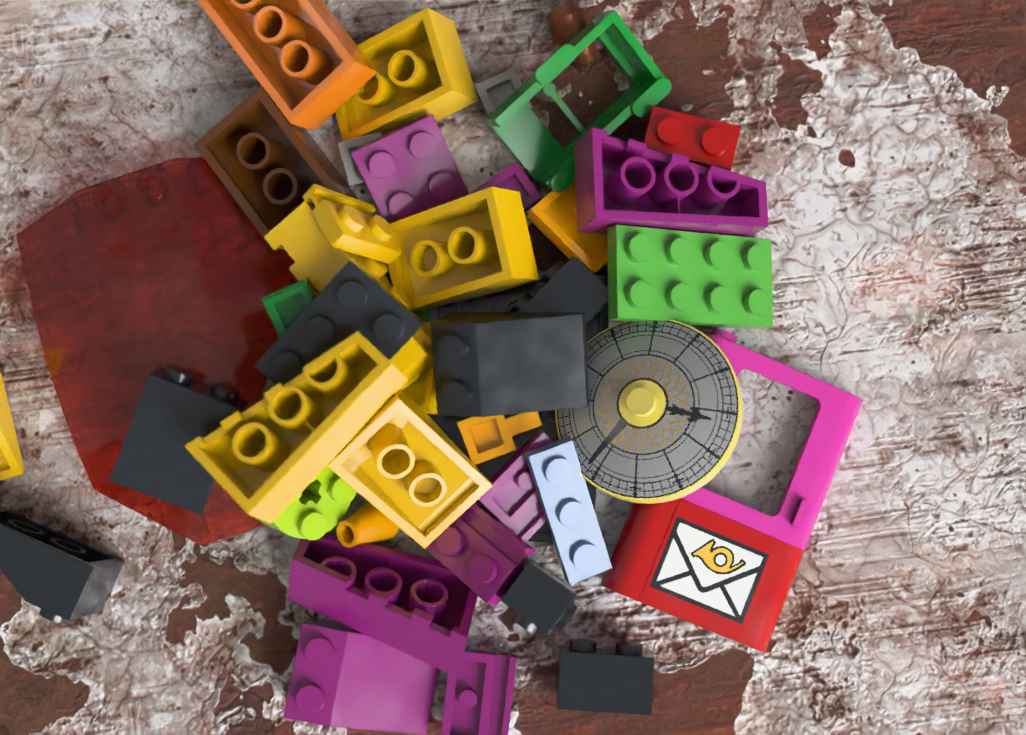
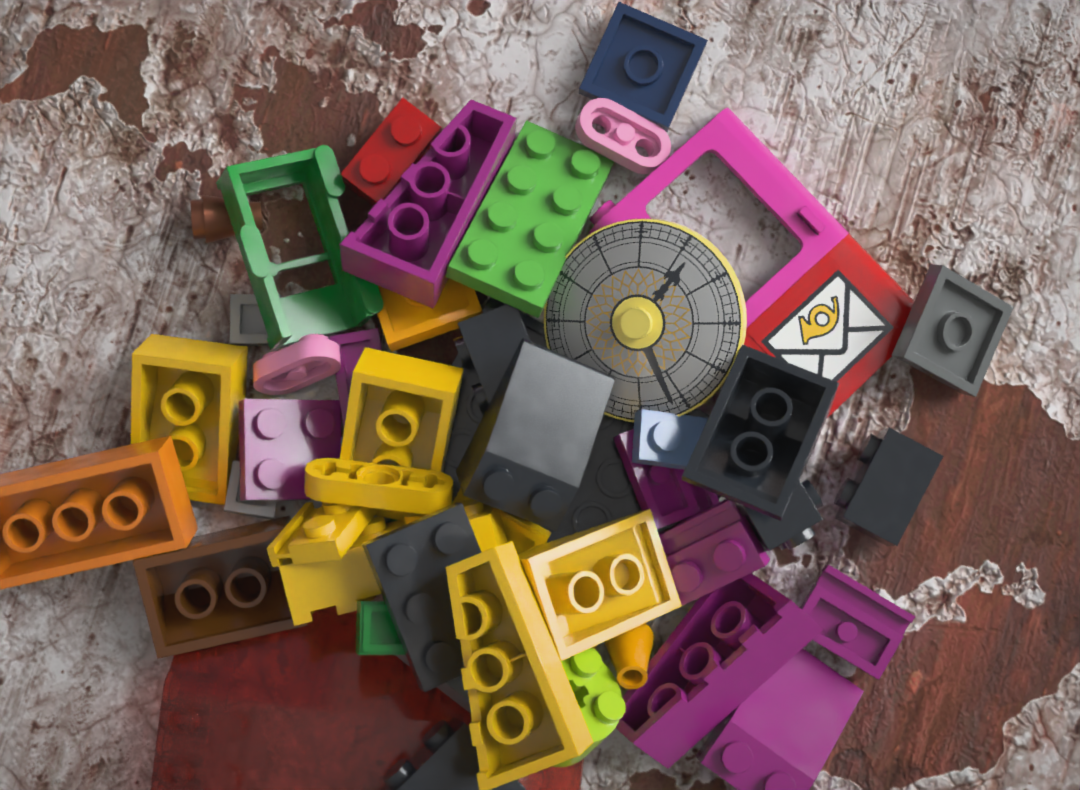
camera: 65 degrees left, 0 degrees up
light orange plate [457,412,543,465] -> none
none -> bright pink plate [252,334,341,395]
none -> yellow beam [304,458,453,515]
none -> bright pink plate [575,98,671,174]
none -> dark blue plate [579,2,708,132]
none -> black slope [681,344,839,521]
none -> dark grey plate [892,264,1014,397]

